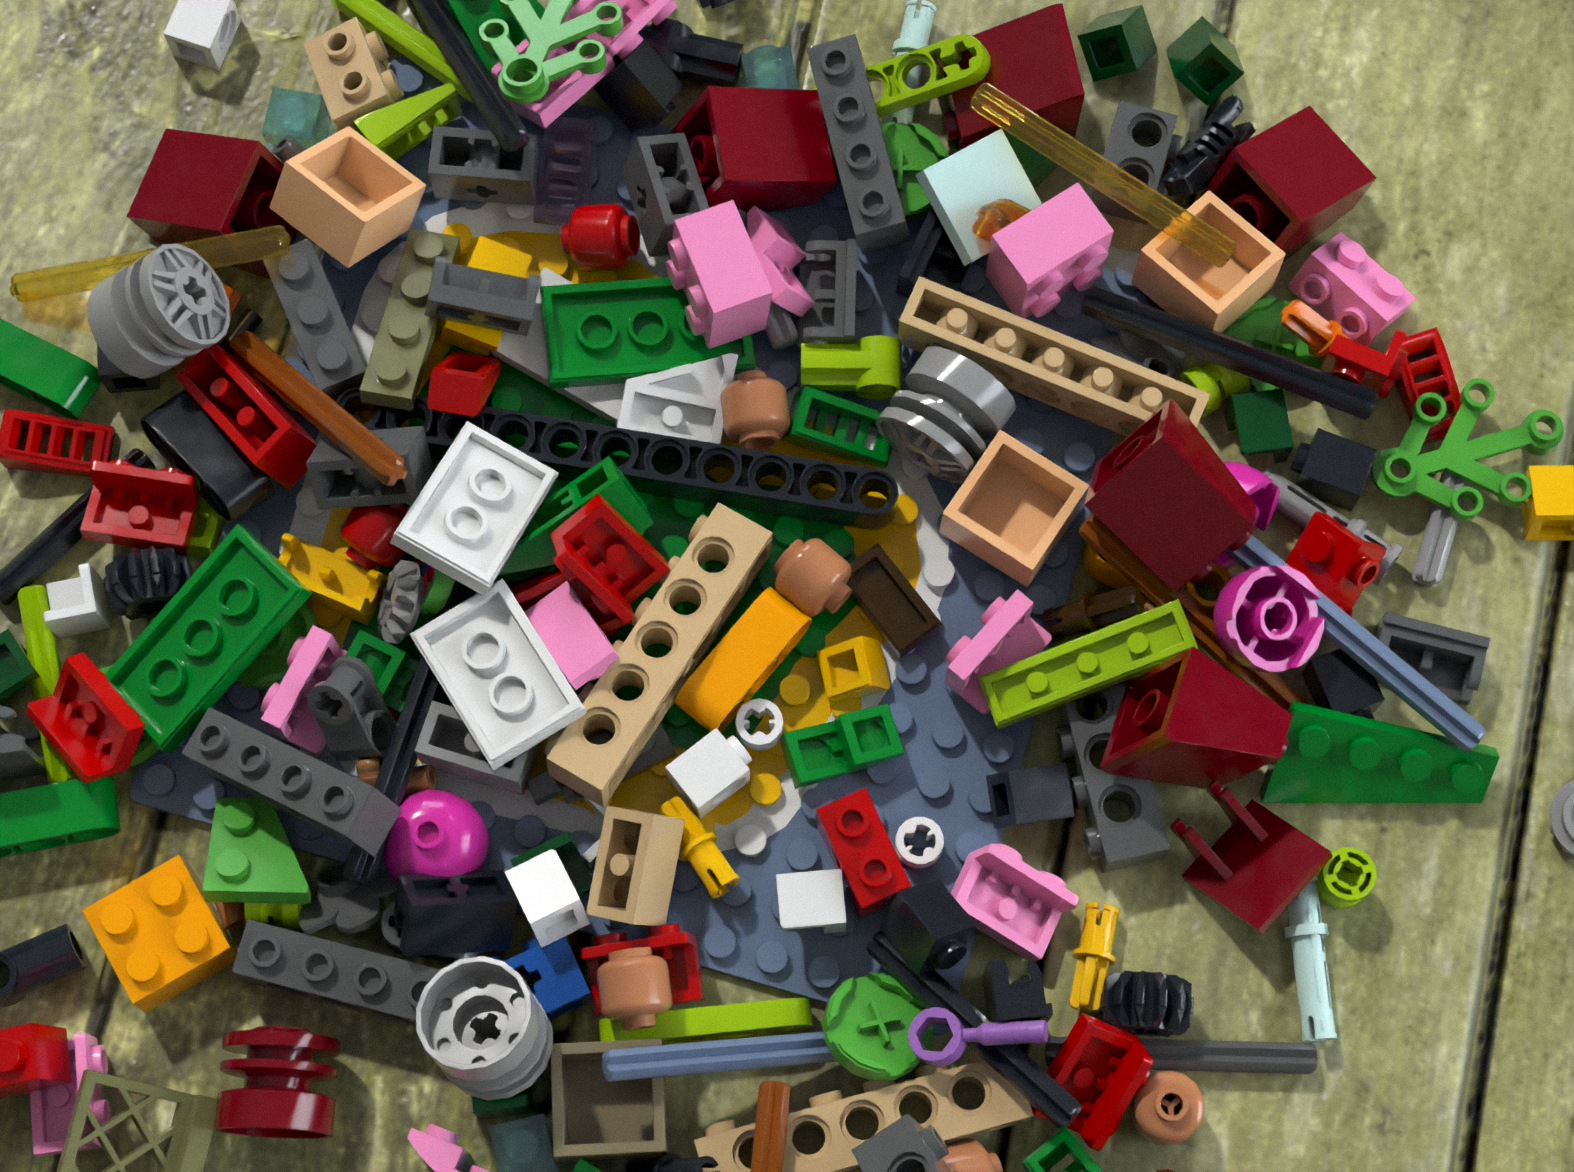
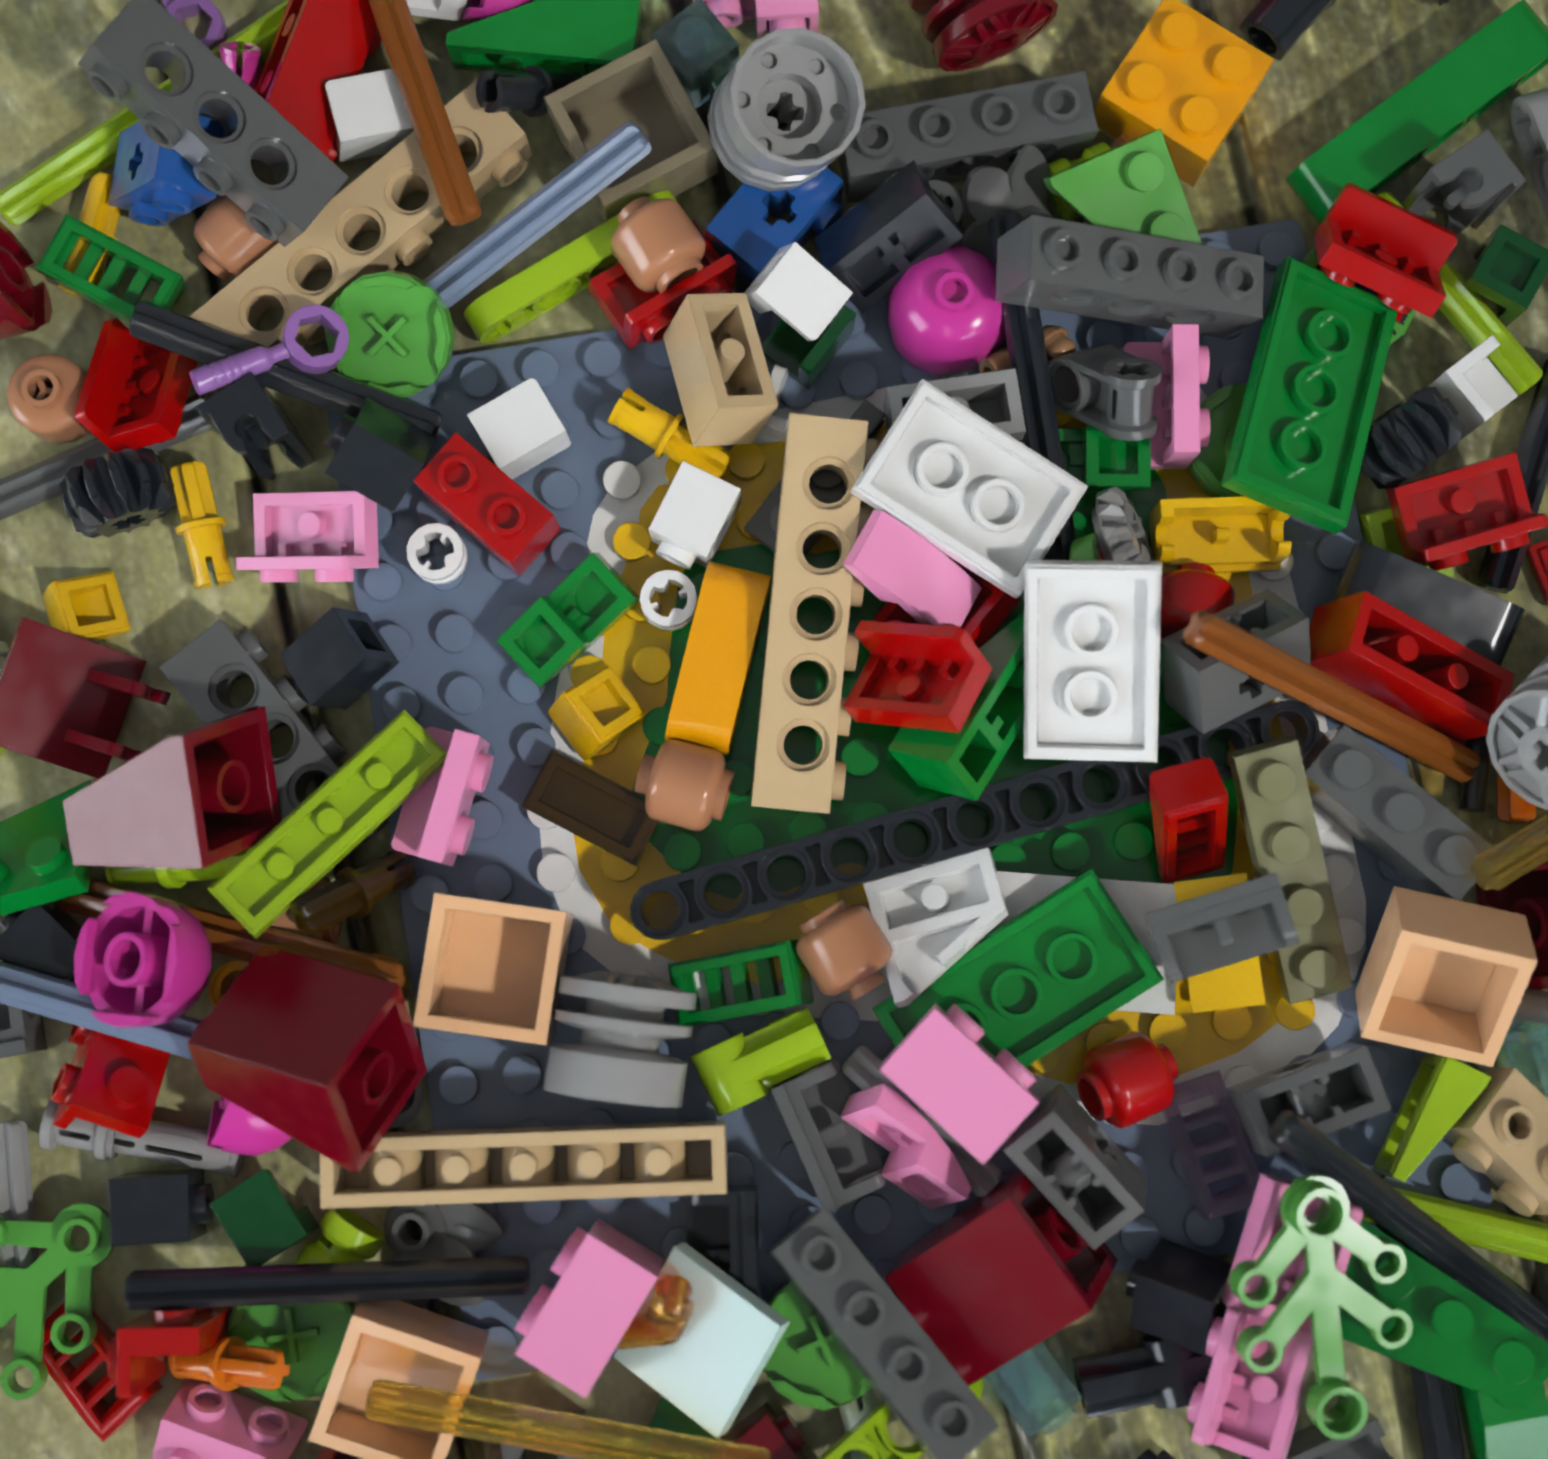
camera: 155 degrees right, 10 degrees up
none -> yellow slope [42,571,131,643]

